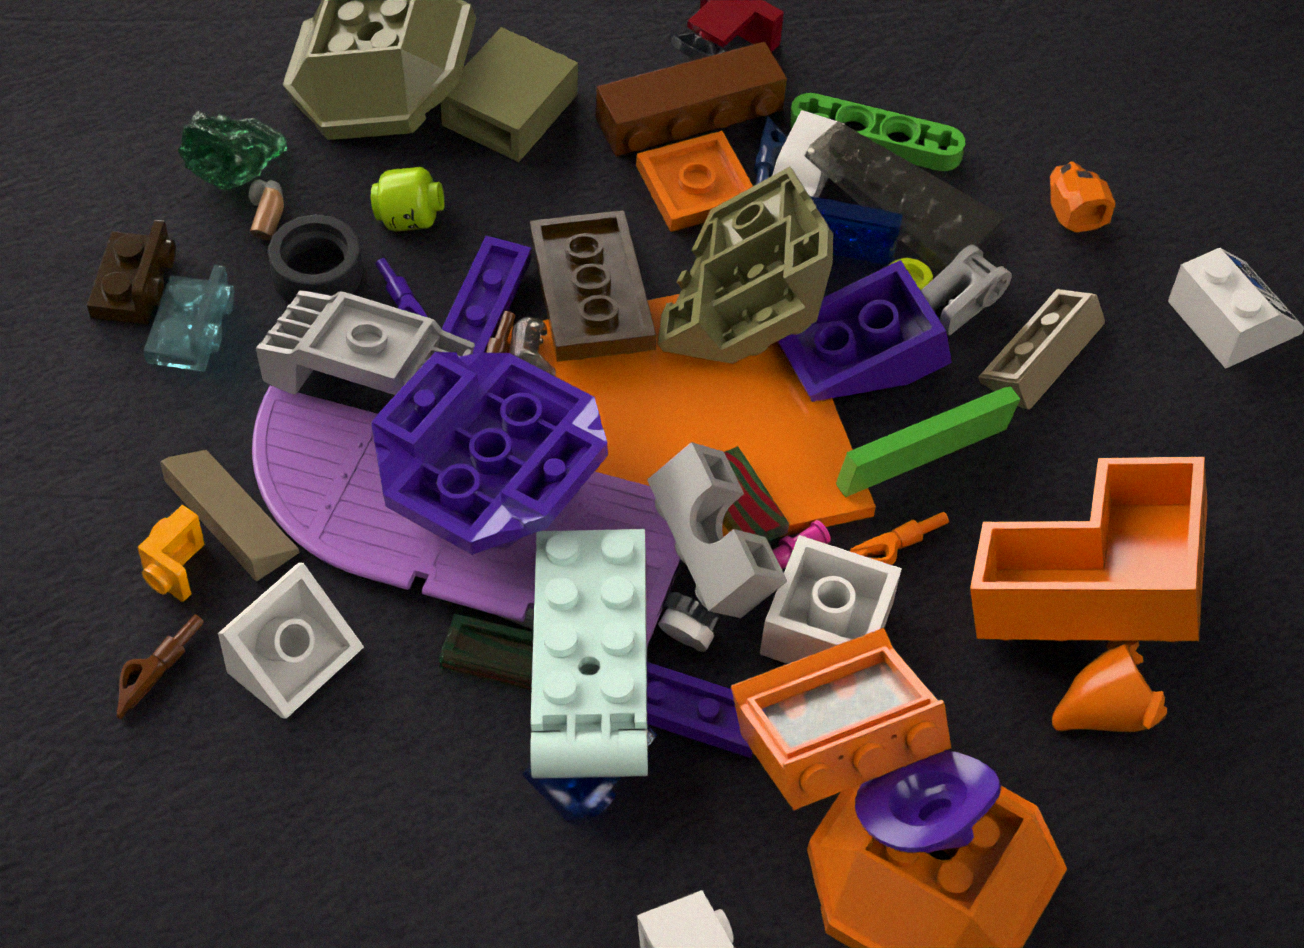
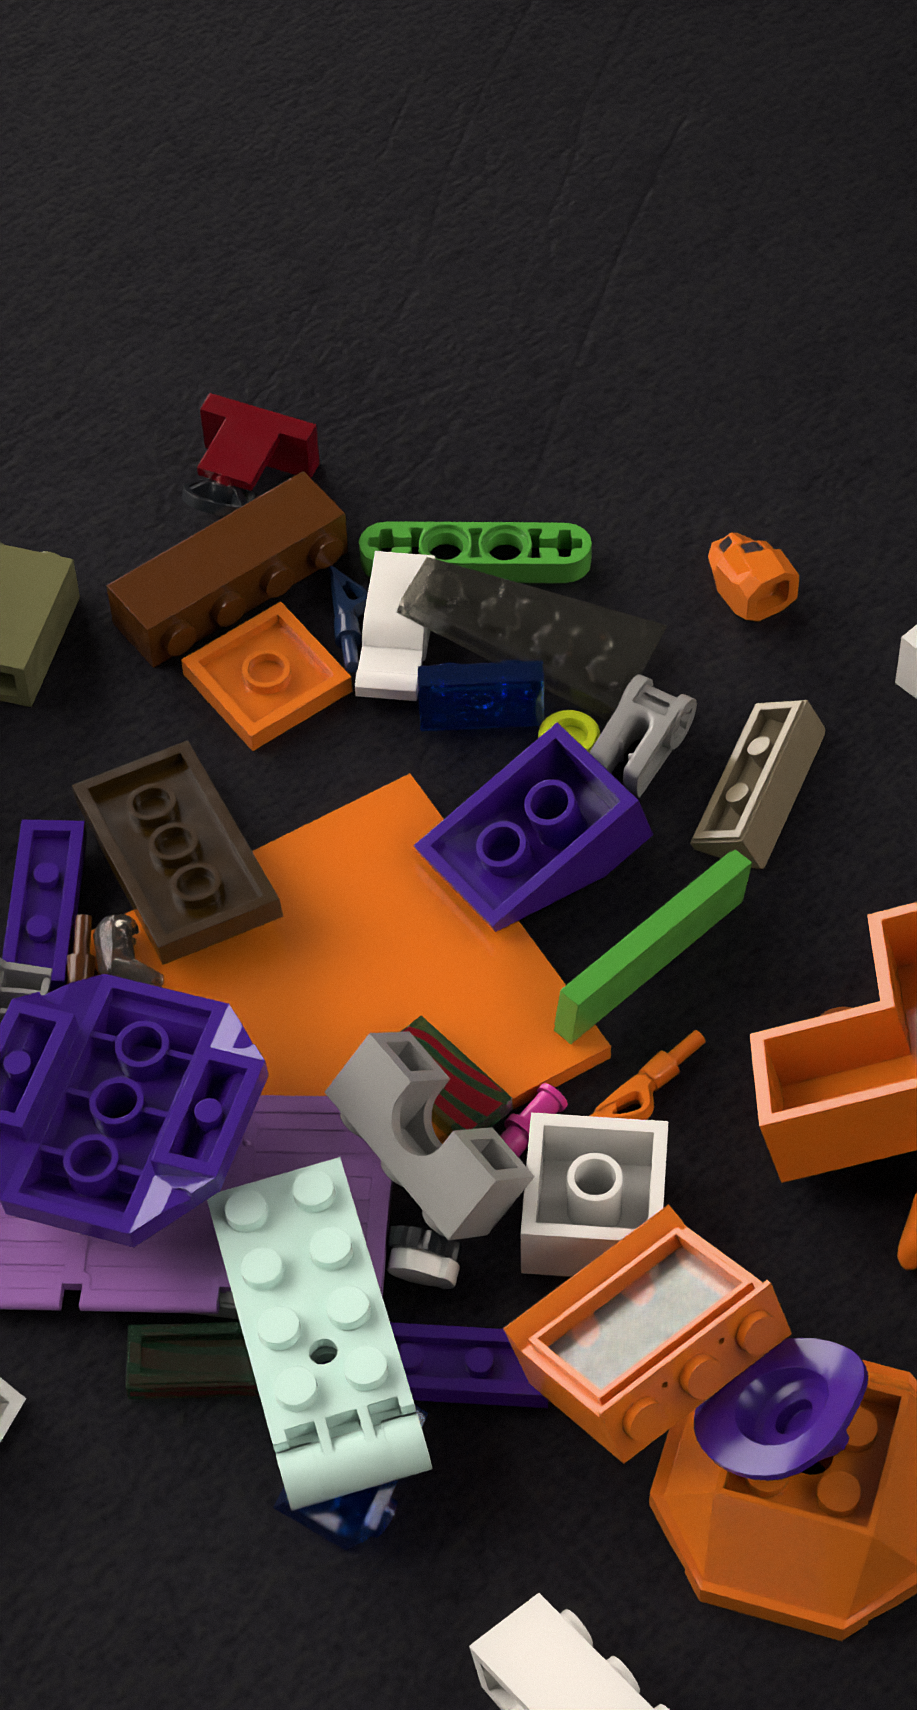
camera: 10 degrees left, 0 degrees up
olive wedge [658,167,833,364] -> none

